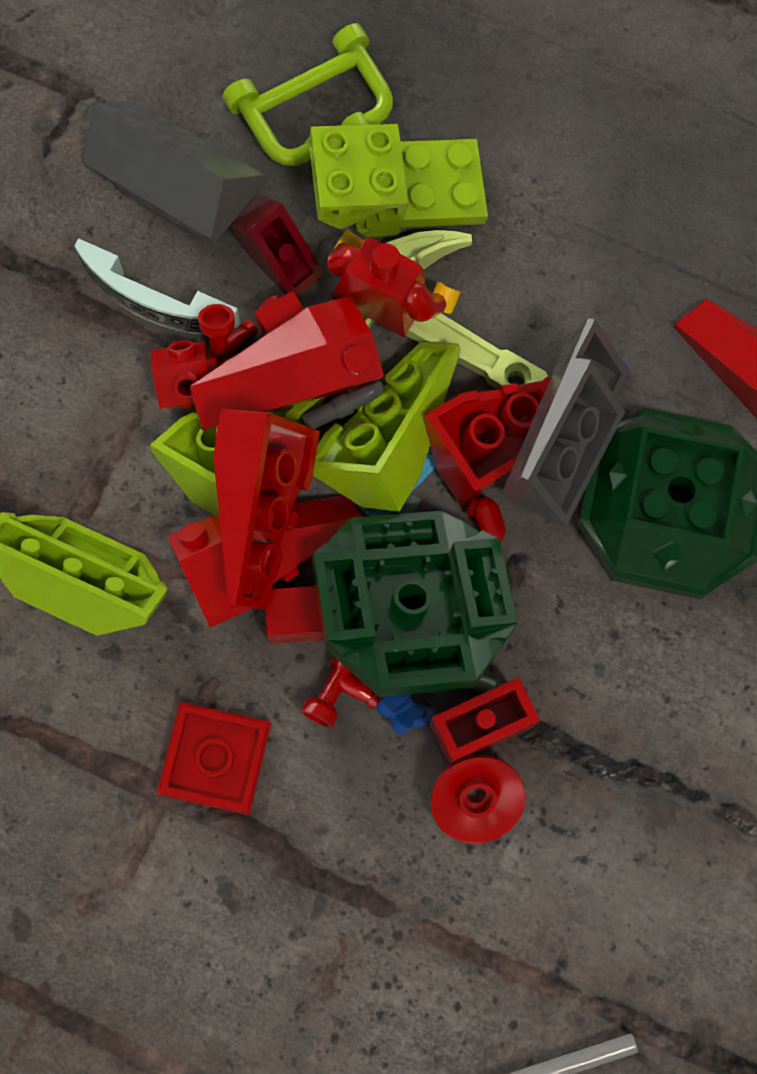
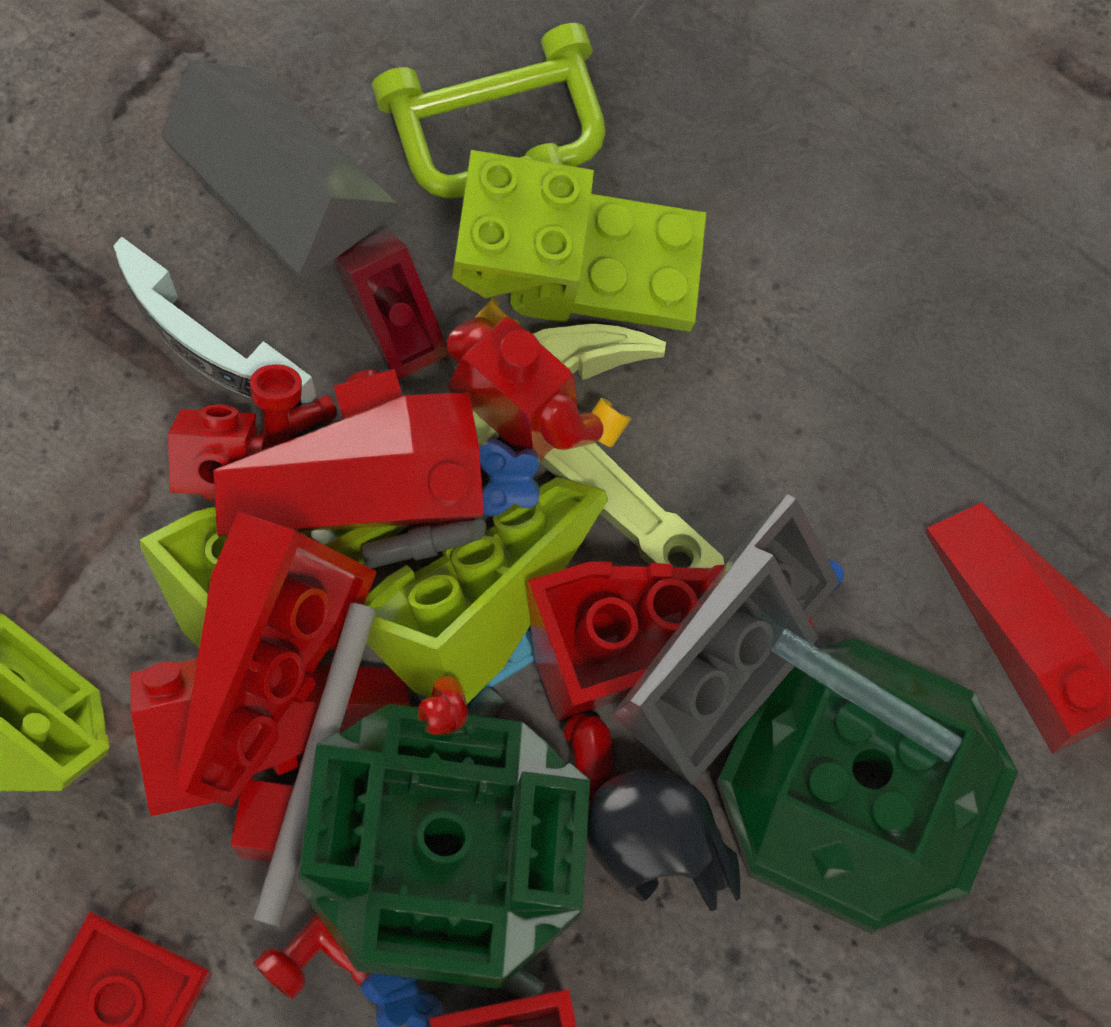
camera: 15 degrees right, 5 degrees down
none -> light grey axle [253,603,376,927]
none -> red arm [418,677,468,735]
none -> blue piece [479,439,540,516]
none -> black helmet [587,769,741,911]
none -> clear light blue bar [771,628,962,762]

